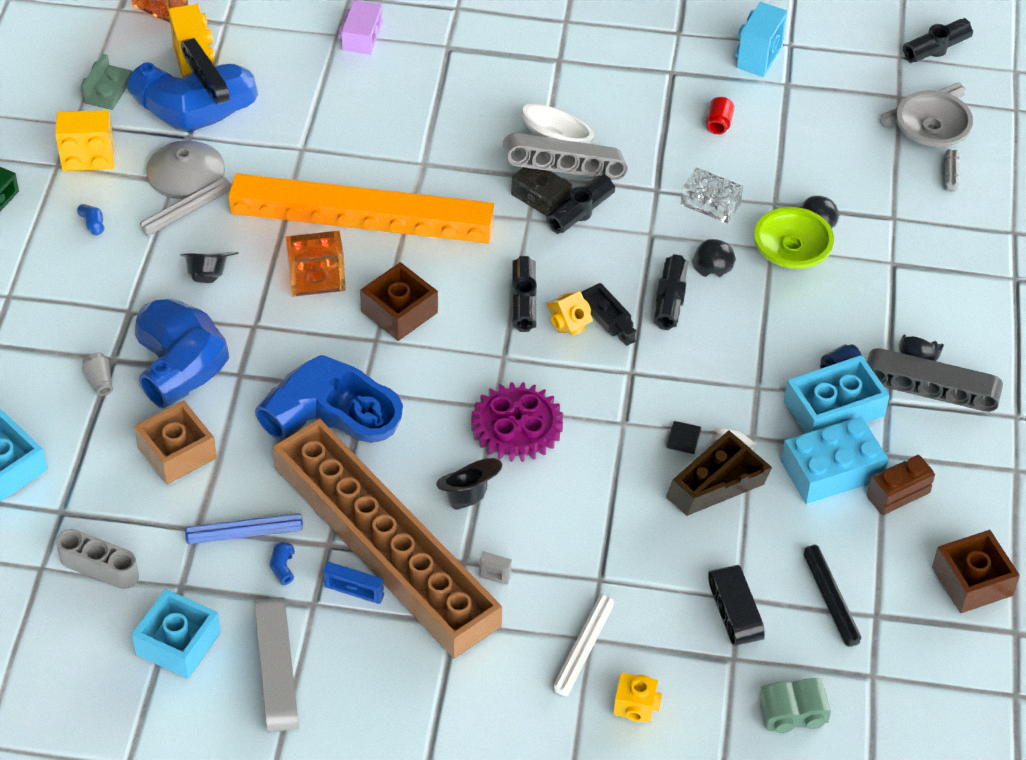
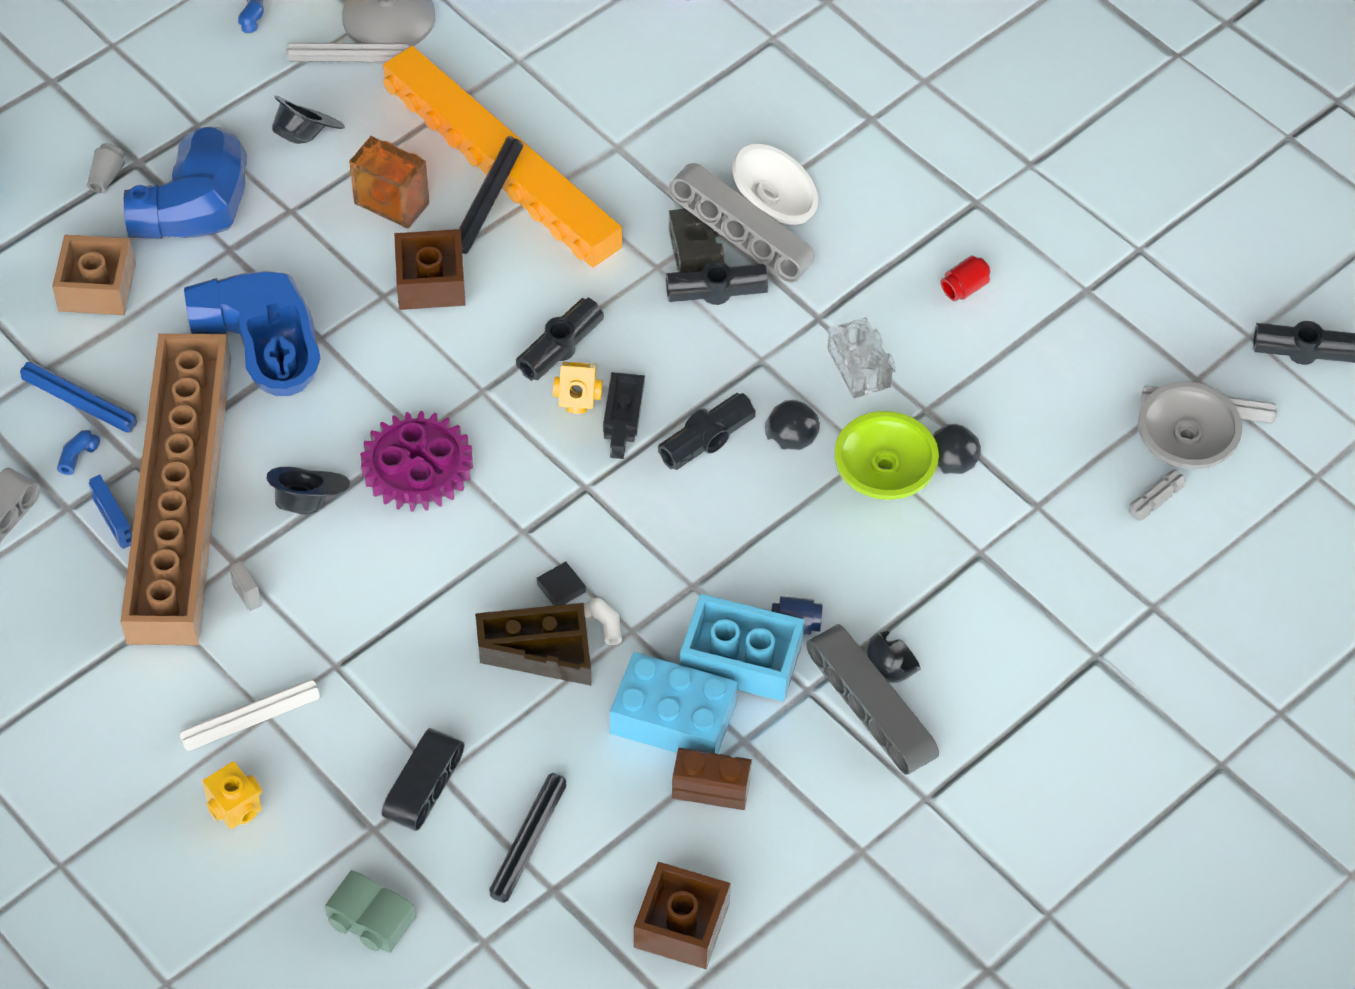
camera: 40 degrees right, 5 degrees up
medium azure brick [735,2,787,77] -> none
none -> black axle [459,136,523,254]

